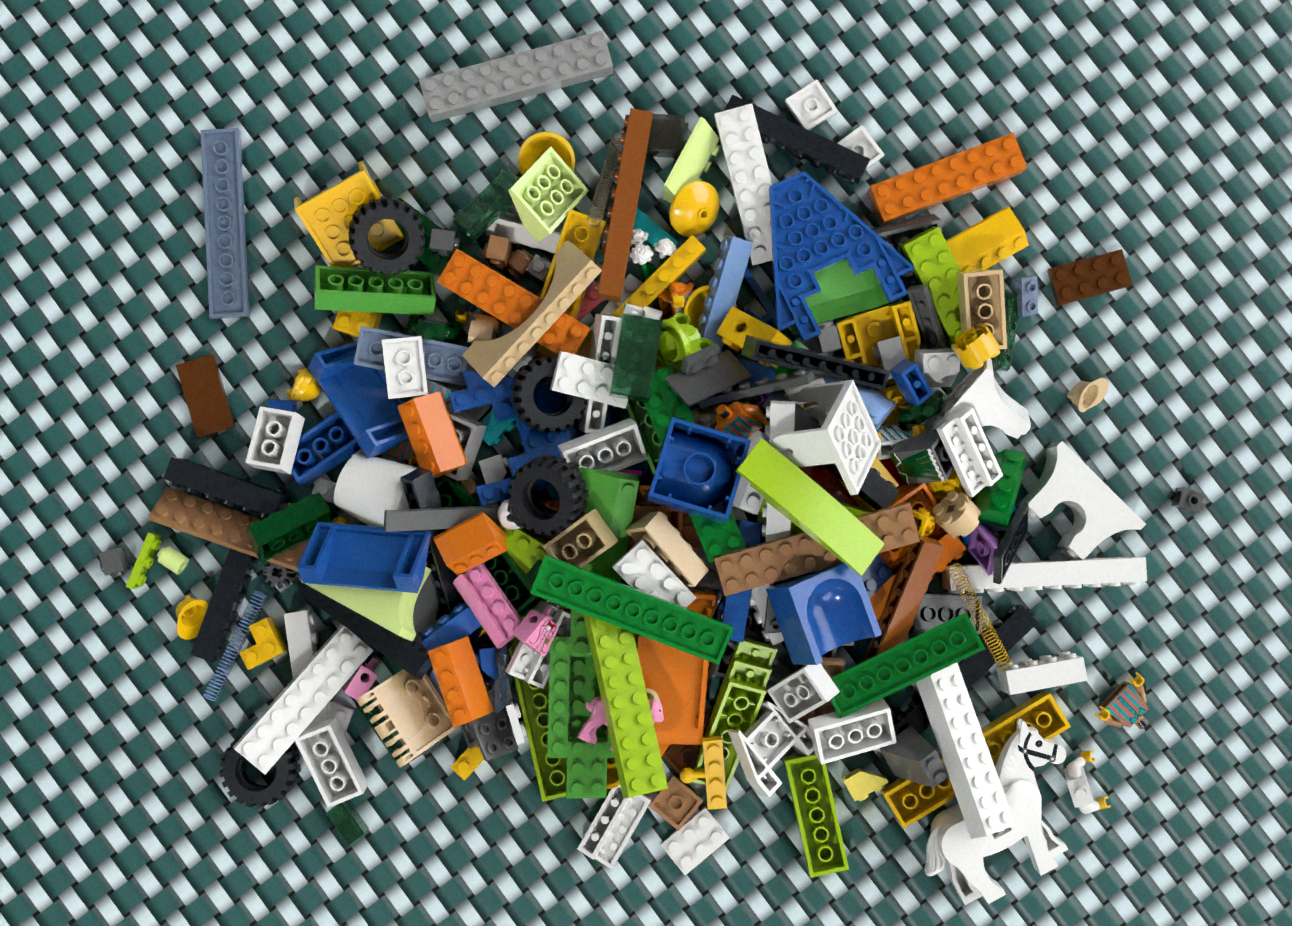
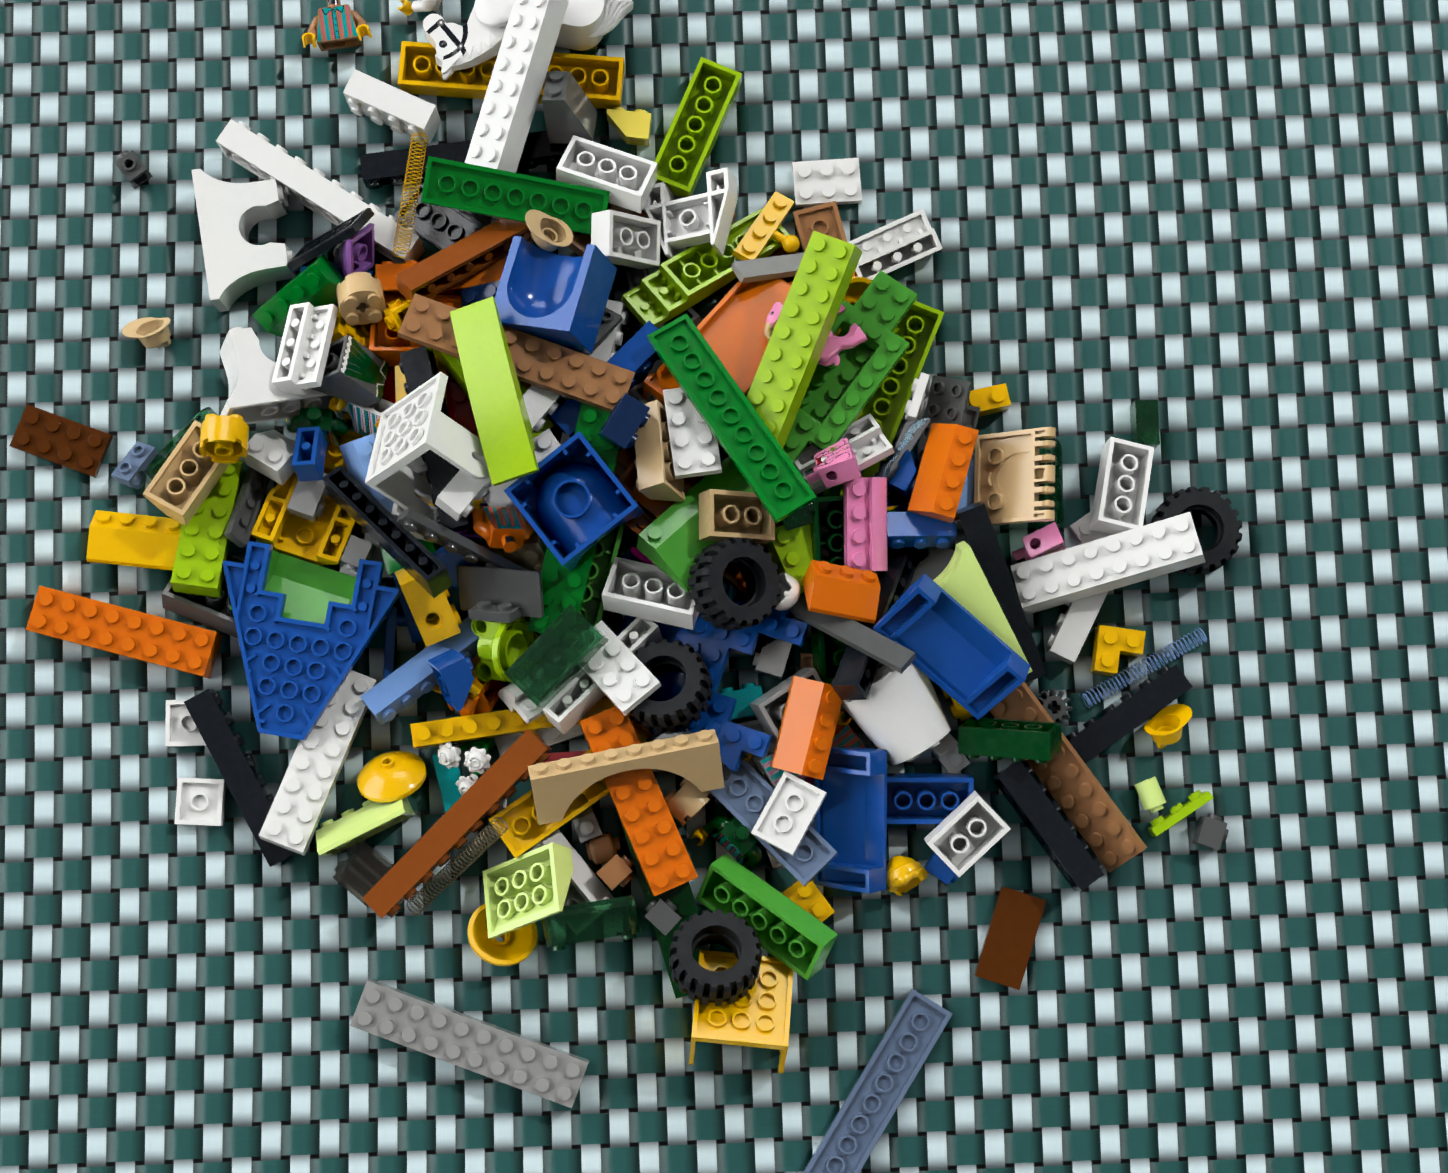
camera: 150 degrees left, 5 degrees down
none -> blue slope [428,649,474,712]
none -> tan piece [525,209,573,251]
none -> dark blue piece [597,393,651,451]
none -> light grey tile [731,252,805,283]

